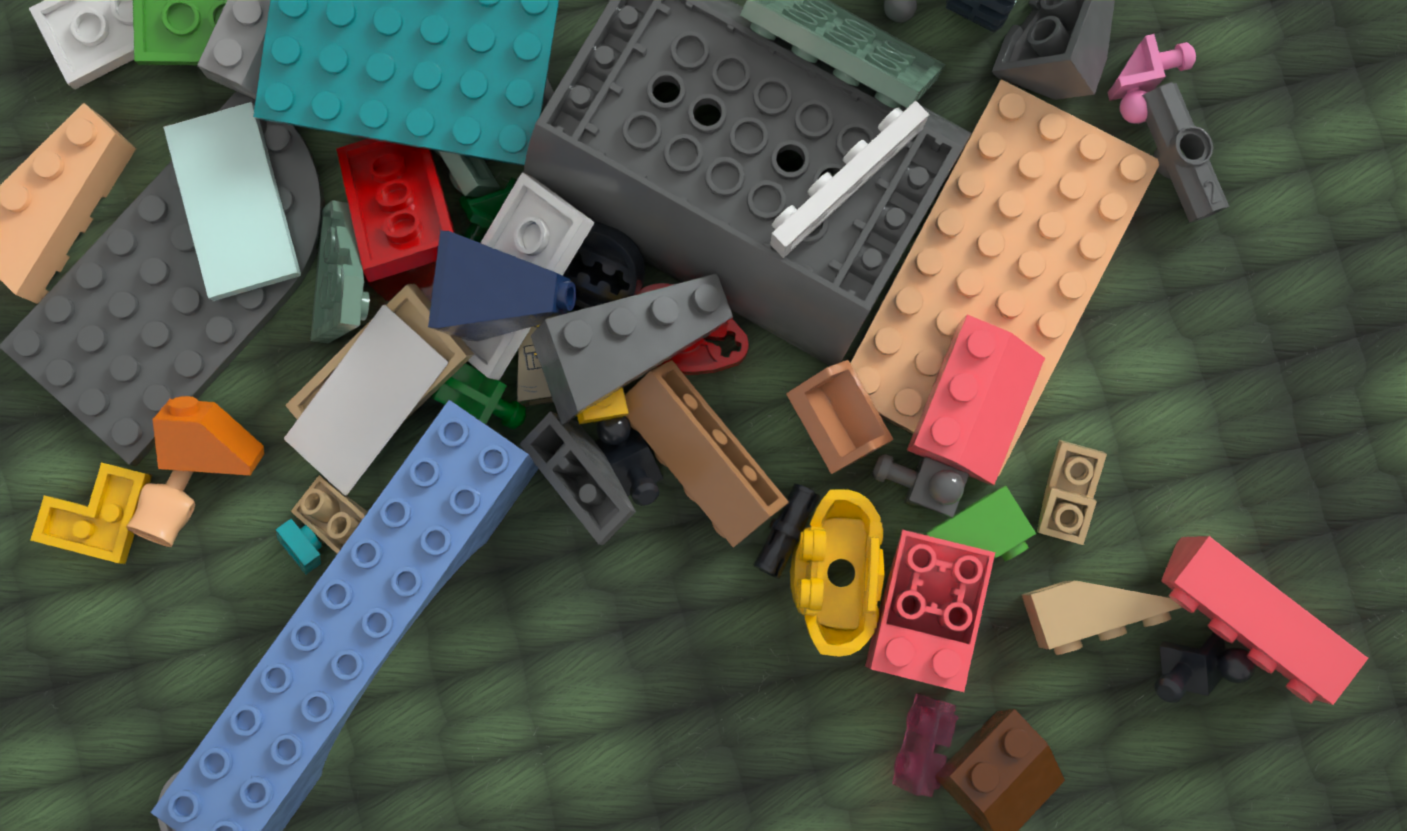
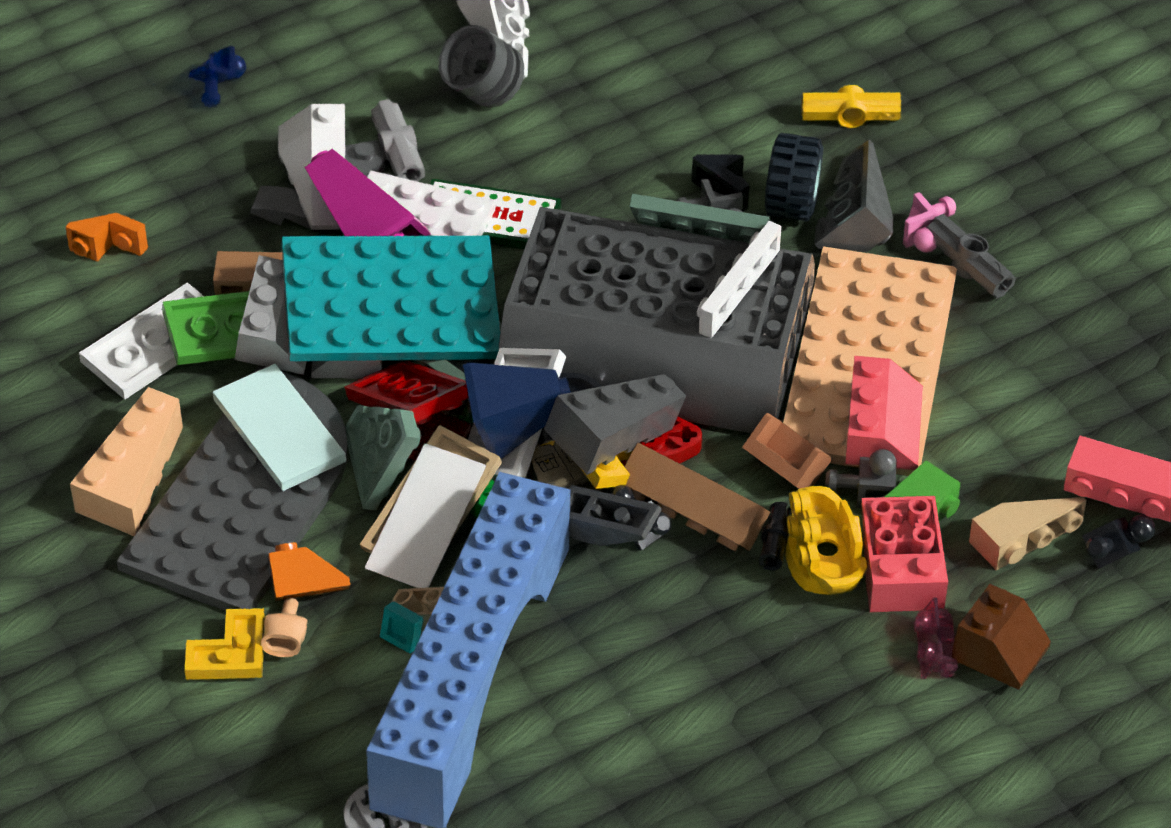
camera: 20 degrees left, 35 degrees down
tan slope [1037,440,1107,545] -> none

